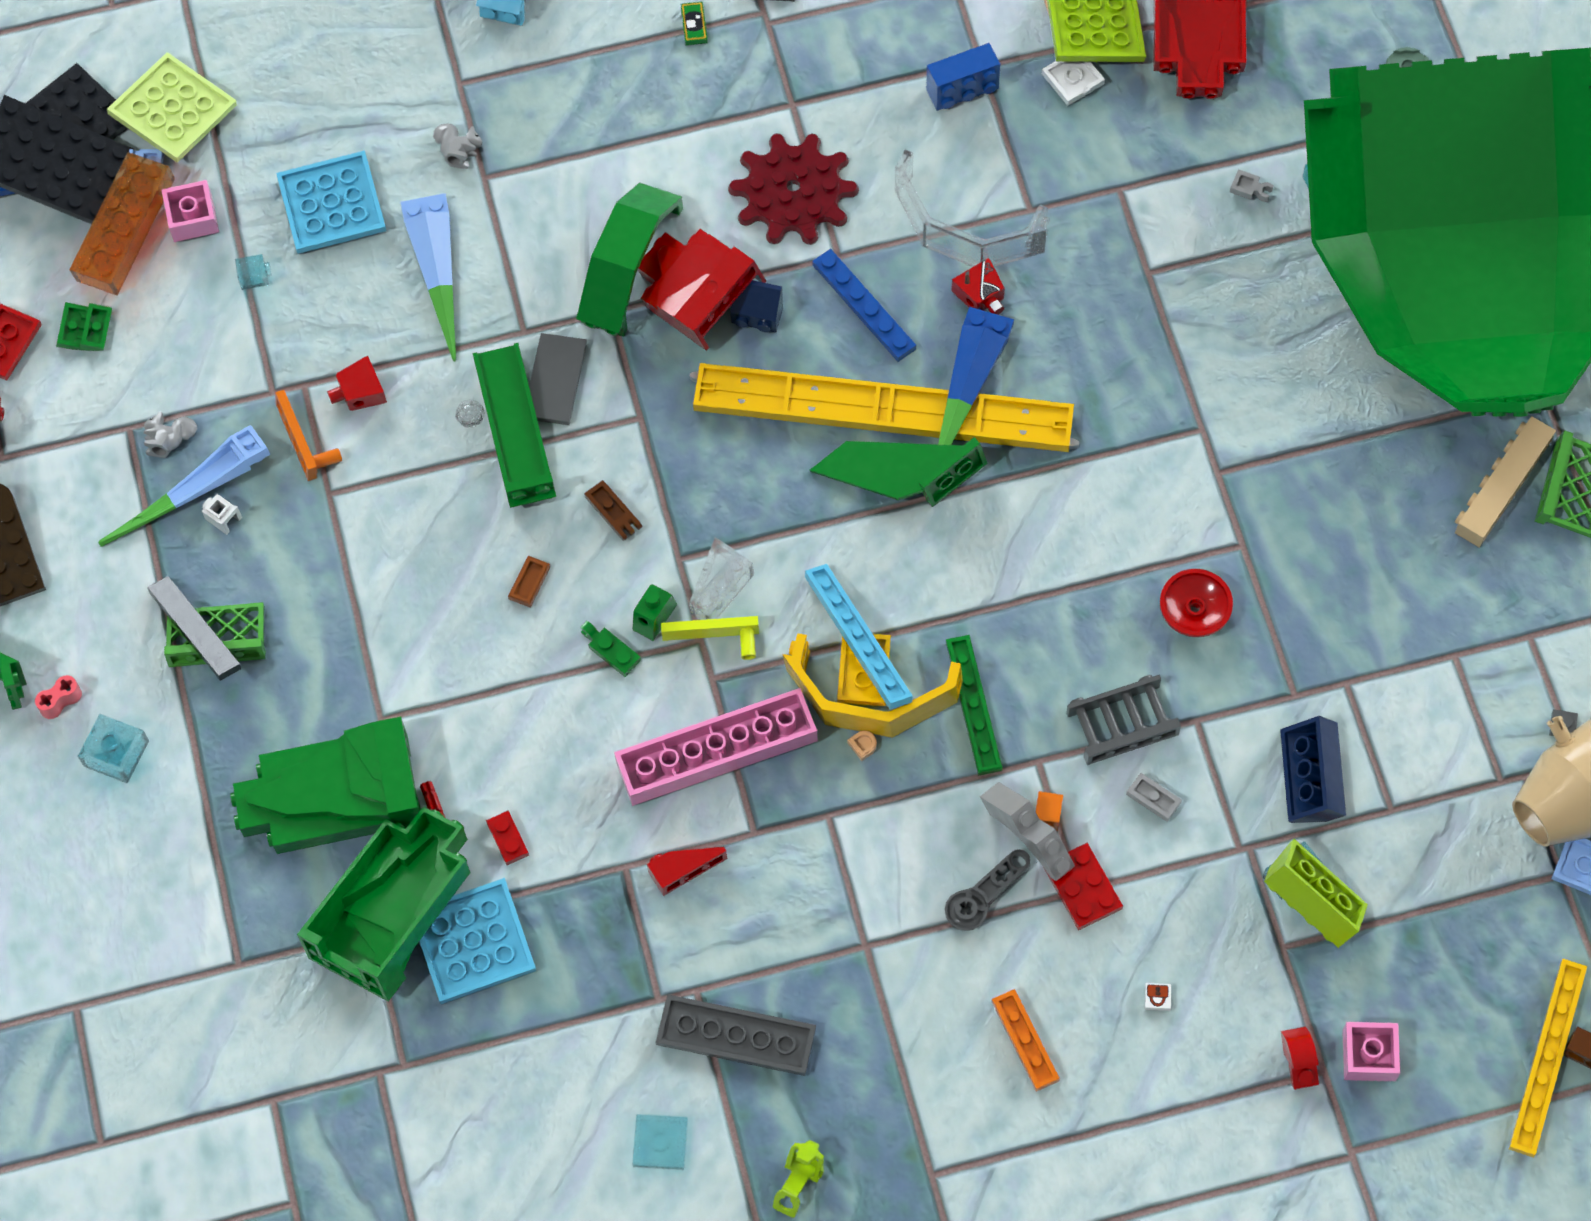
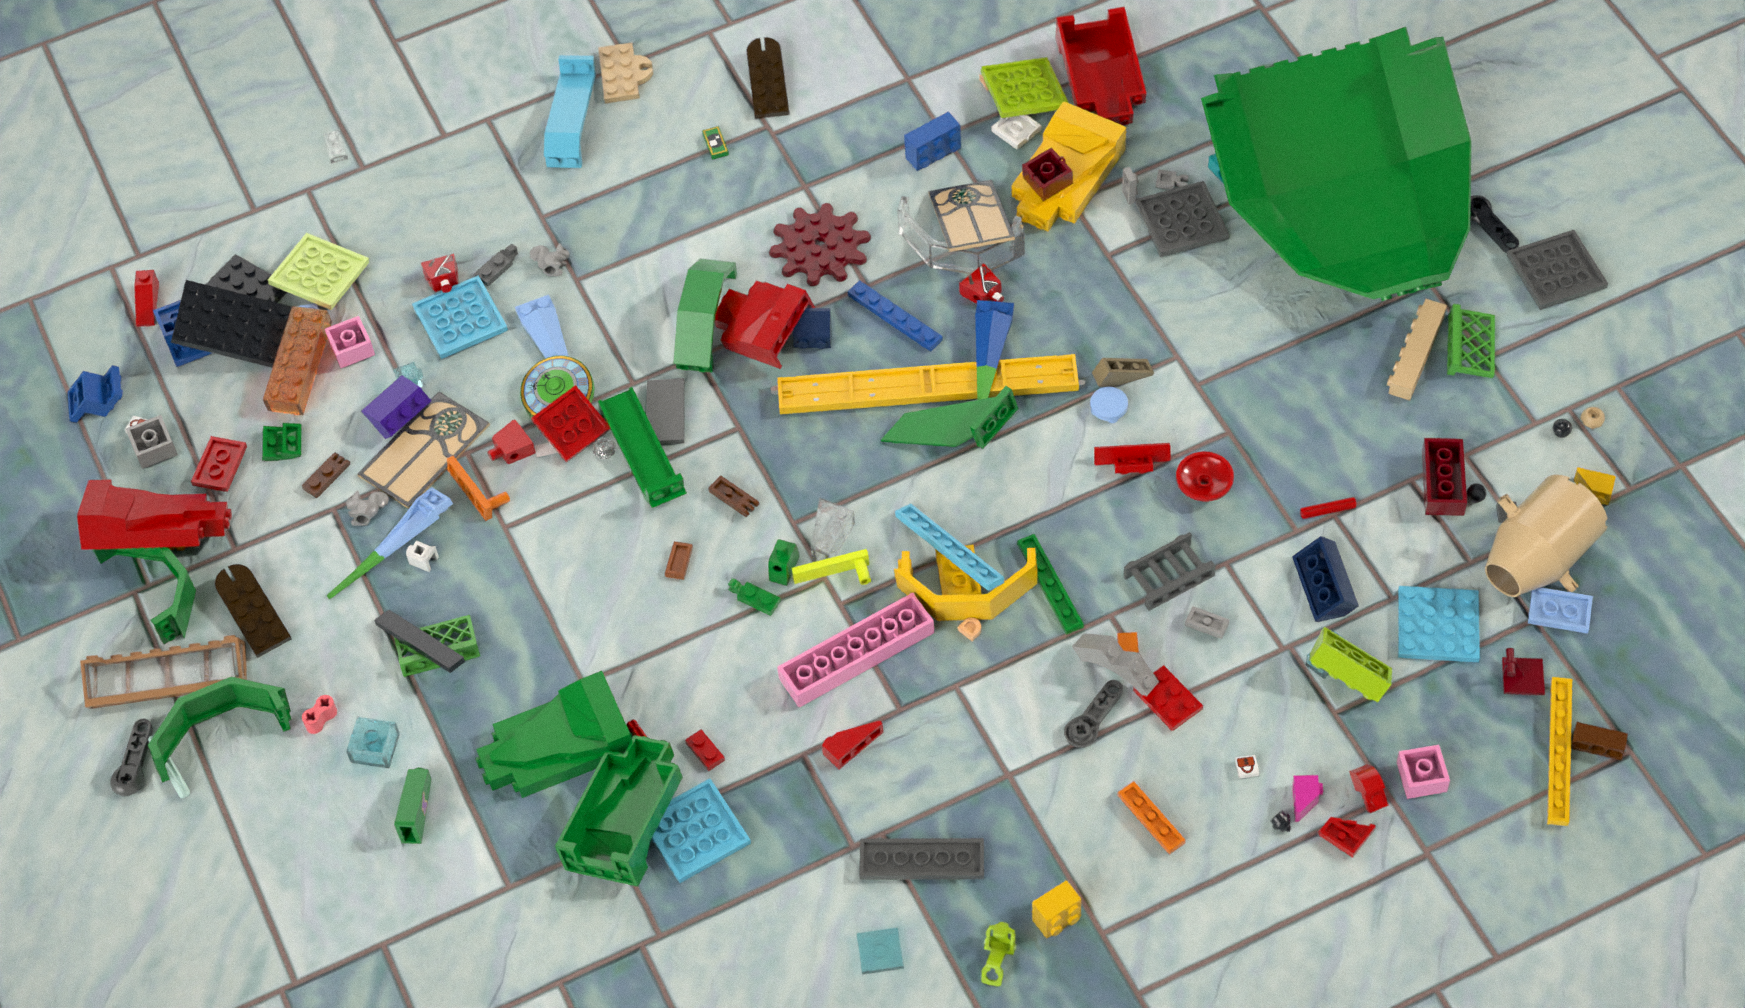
camera: 10 degrees left, 10 degrees down
none -> reddish brown hinge [302,452,350,498]
none -> tan piece [357,392,490,509]
none -> dark purple slope [361,375,432,439]
none -> green slope [394,767,431,844]
none -> torso [421,253,459,293]
none -> dark grey hinge [474,244,518,286]
none -> dish [520,355,595,417]
none -> red plate [531,385,611,463]
none -> white sticker [535,442,558,457]
none -> tan piece [928,179,1015,252]
none -> yellow panel [1012,101,1126,232]
none -> dark red brick [1022,147,1073,201]
none -> yellow brick [1032,880,1081,939]
none -> light blue tile [1090,387,1128,423]
none -> dark tan slope [1092,358,1154,387]
none -> red bracket [1094,443,1171,475]
none -> light grey plate [1122,167,1138,205]
none -> dark grey plate [1136,181,1229,257]
none -> black plate [1270,810,1291,832]
none -> dark pink slope [1292,775,1323,822]
none -> red axle [1300,497,1357,519]
none -> red wing [1318,817,1376,858]
none -> medium azure plate [1398,586,1480,663]
none -> dark red brick [1422,438,1467,516]
none -> black plate [1467,483,1487,503]
none -> dark red plate [1502,648,1545,695]

